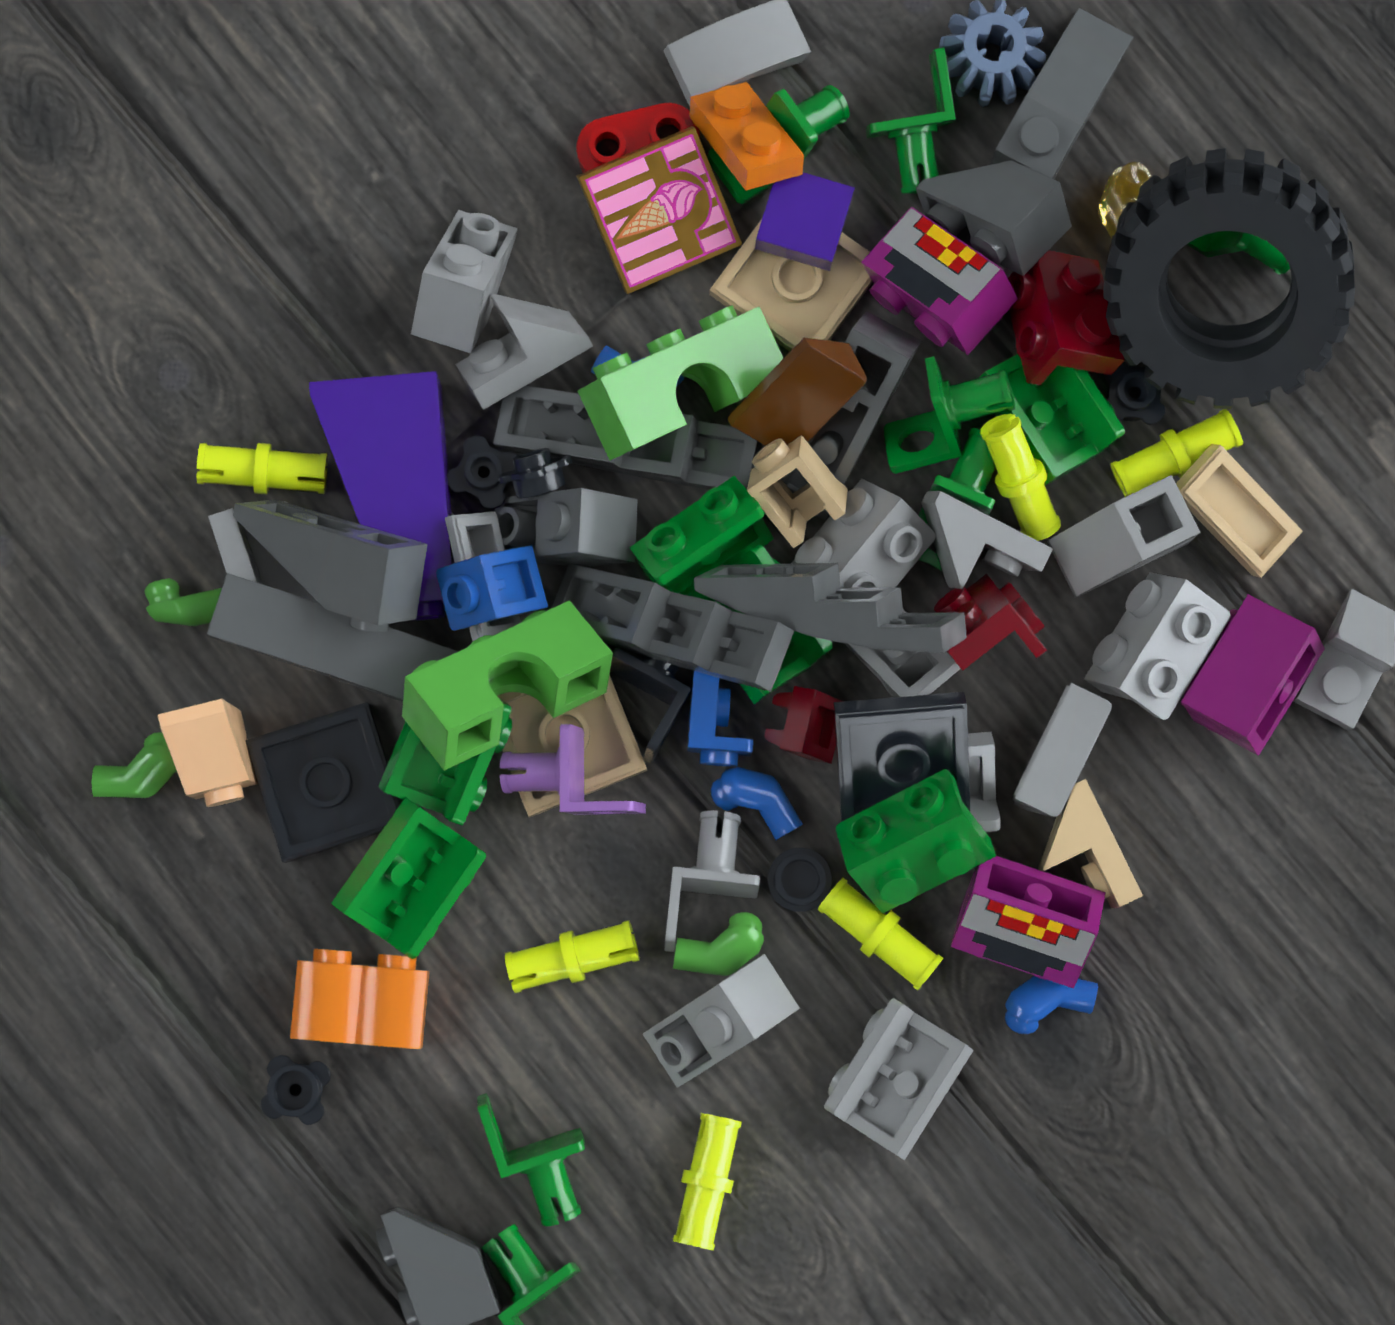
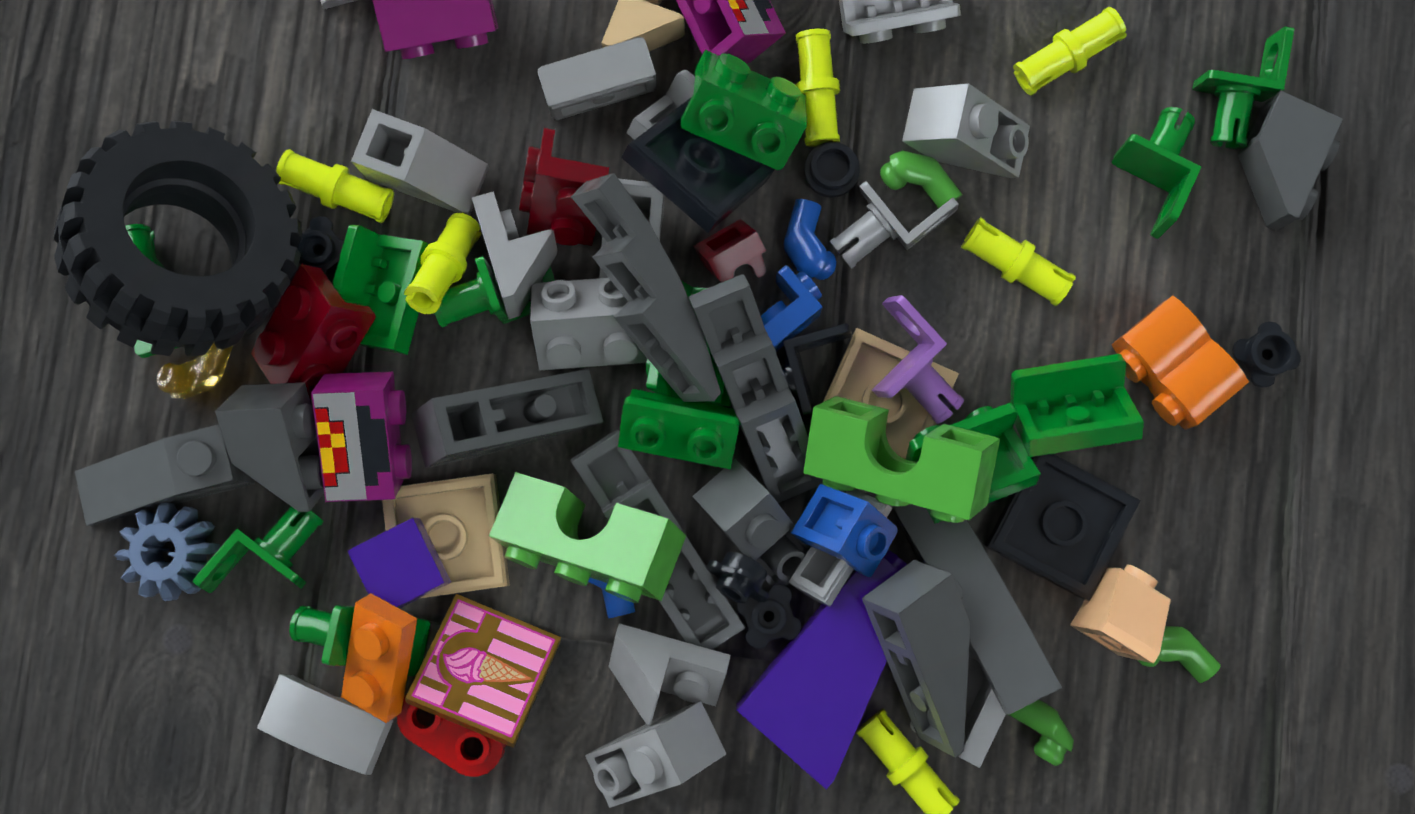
camera: 135 degrees left, 0 degrees up
reddish brown slope [728,338,867,446] -> none
tan window [747,435,848,548] -> none
green bracket [883,356,1016,474] -> none
light grey bracket [1084,573,1231,720] -> none
tan tile [1176,444,1303,578] -> none

